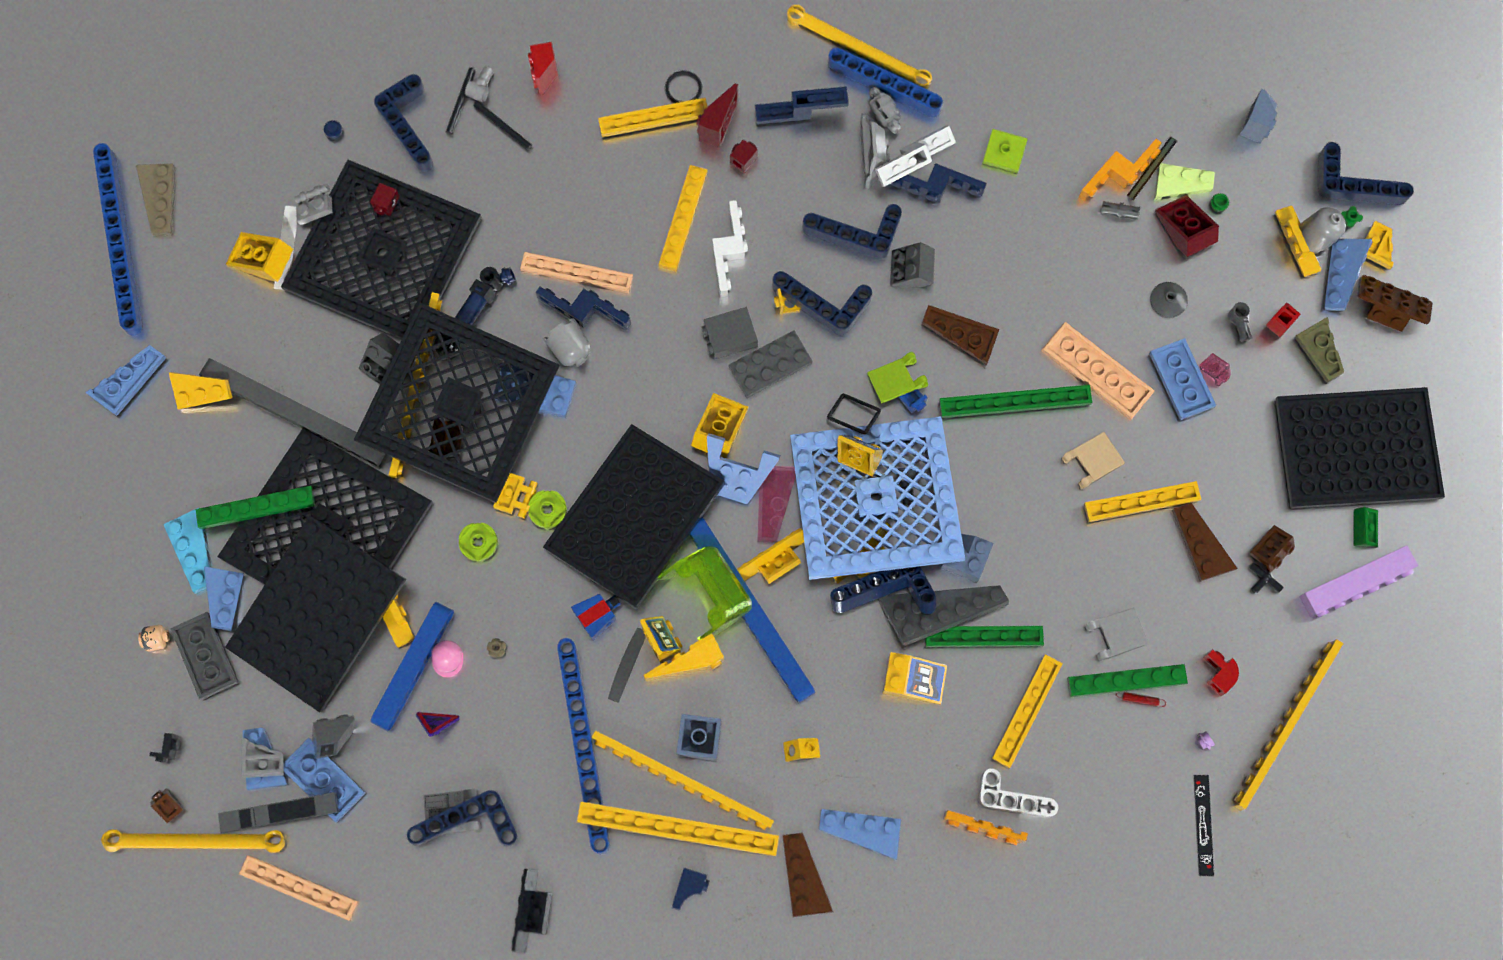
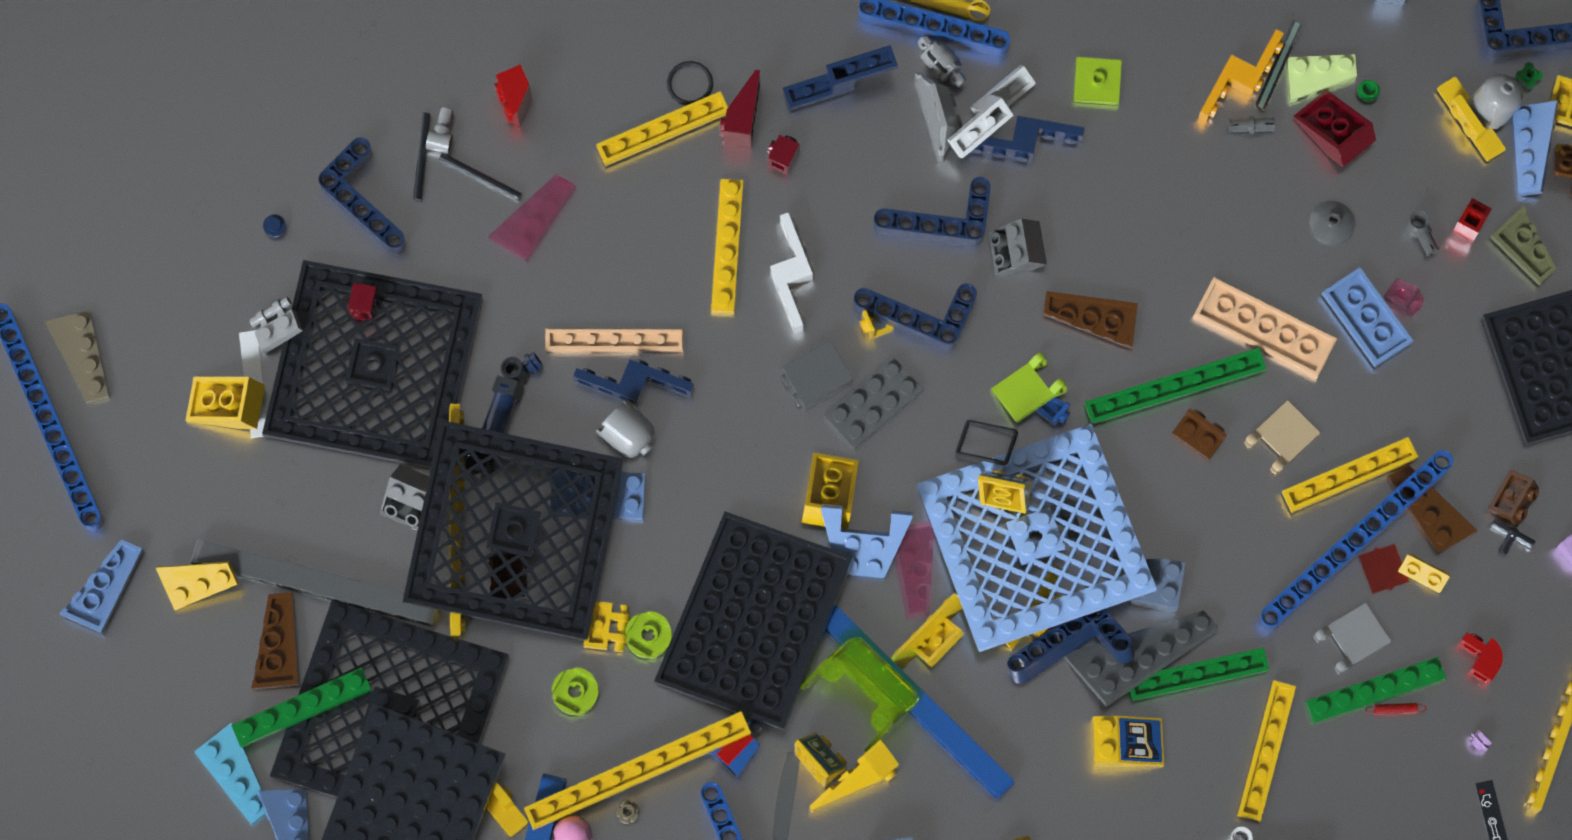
camera: 10 degrees left, 0 degrees up
none -> reddish brown wing [251,592,299,690]
none -> clear pink wing [488,174,576,262]
none -> yellow plate [524,712,751,831]
none -> reddish brown bracket [1171,408,1227,461]
none -> blue beam [1260,450,1454,630]
none -> clear red piece [1358,544,1409,594]
none -> yellow hinge [1398,553,1450,593]

